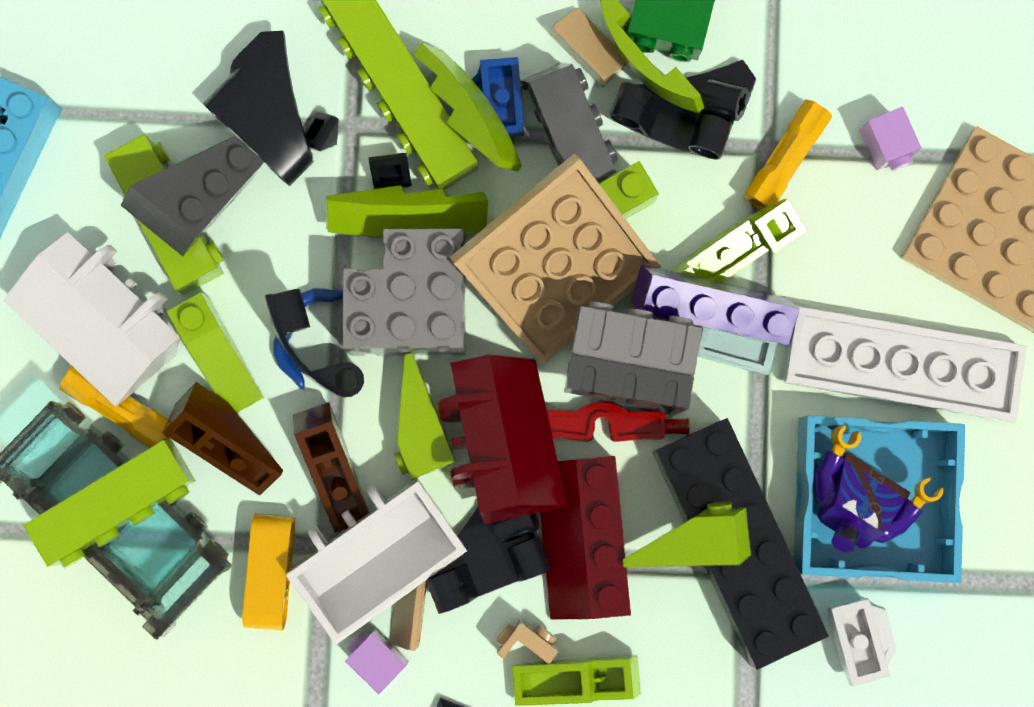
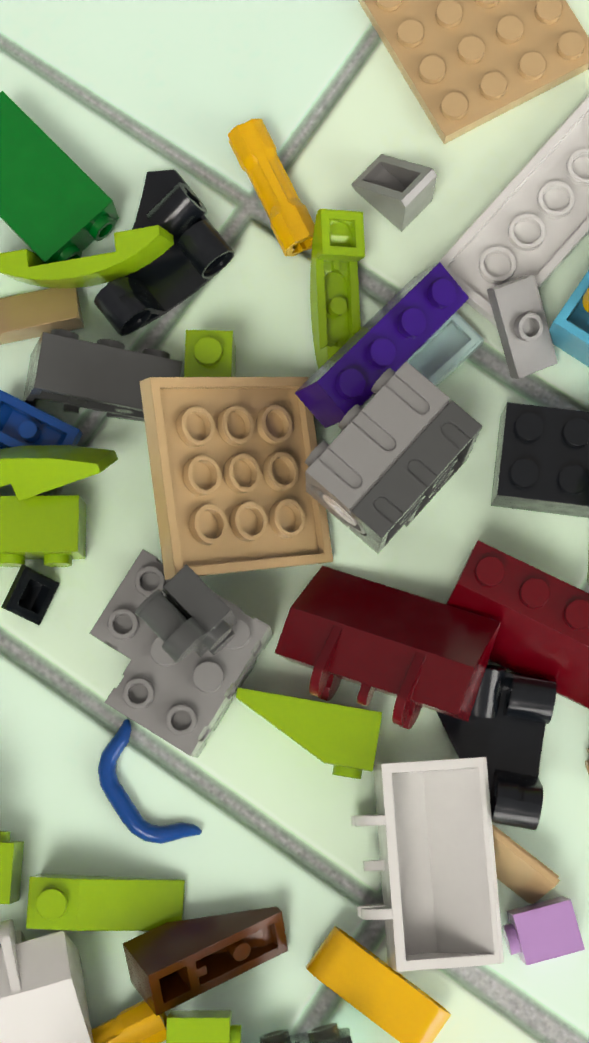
camera: 50 degrees left, 5 degrees down
black panel [265,288,364,398] -> none
reddish brown slope [293,402,369,533] -> none
lime slope [325,185,488,237] -> none
red piece [547,402,690,442] -> none
lavender brick [859,106,922,171] -> none
none -> dark grey hinge [135,564,237,663]
none -> light grey slope [351,154,437,232]
none -> light grey plate [487,275,558,379]

